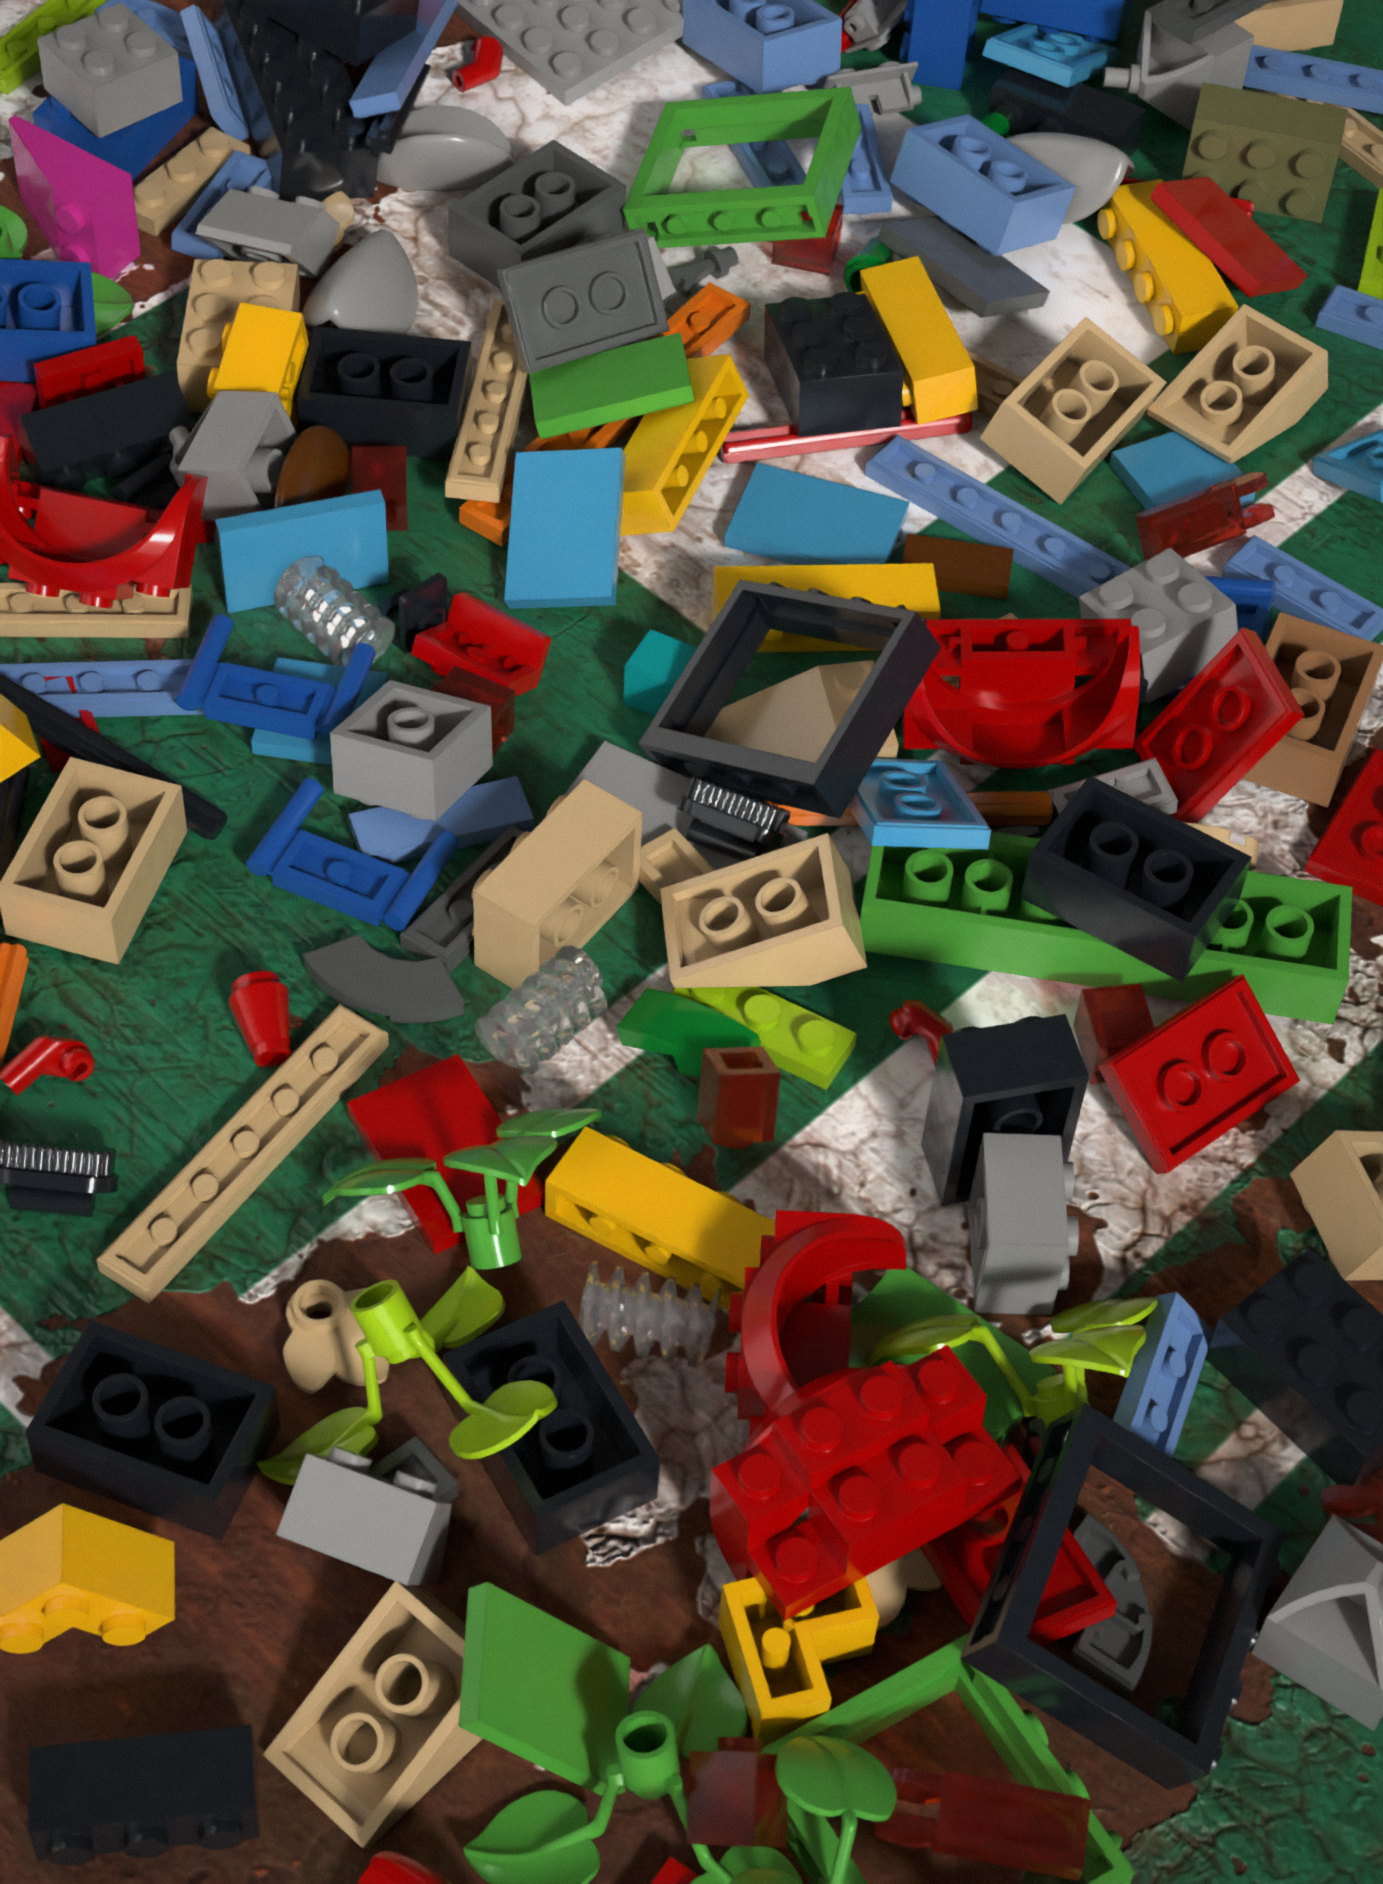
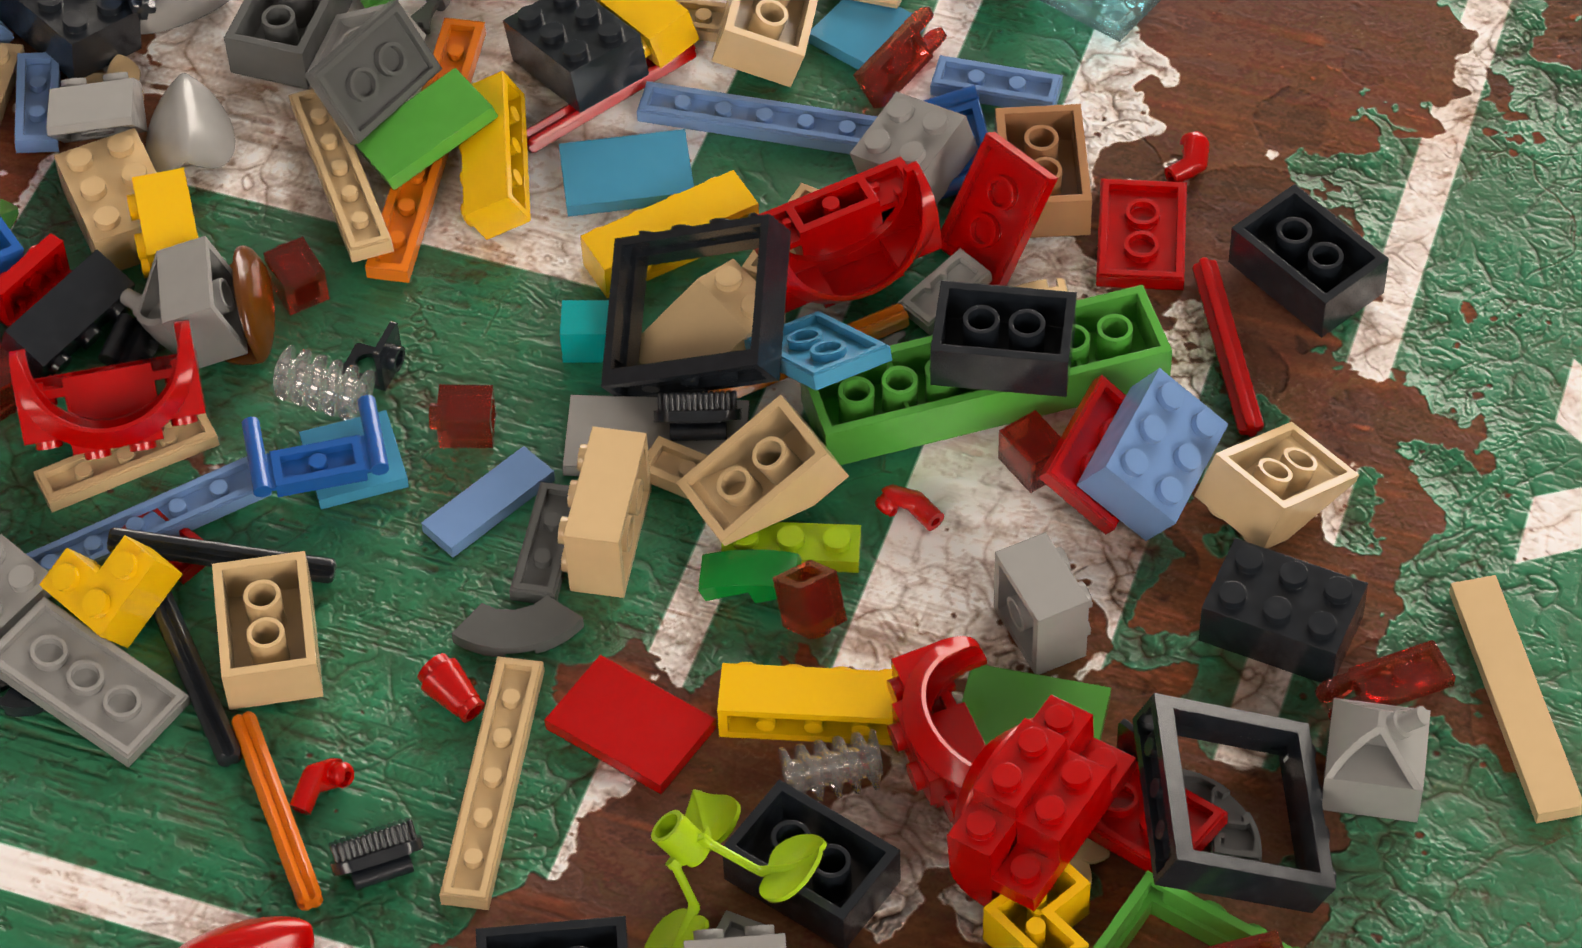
camera: 20 degrees left, 0 degrees up
dark azure tile [215,489,389,613] -> none
blue plate [246,778,460,931] -> none
tan plate [283,1279,389,1394] -> none
black brick [297,327,472,460] -> none
bright green plant [322,1108,603,1270] -> none
light grey brick [330,680,493,821] -> none
red bracket [411,592,551,703] -> none
clear piece [475,945,608,1075] -> none
dark azure tile [504,447,626,609] -> none
lime plant [866,1297,1158,1428] -> none
reddish brown tile [902,534,1014,600] -> none
black brick [921,1014,1089,1206] -> none
medium blue plate [1113,1292,1214,1459] -> none
none -> medium blue brick [1077,368,1228,541]

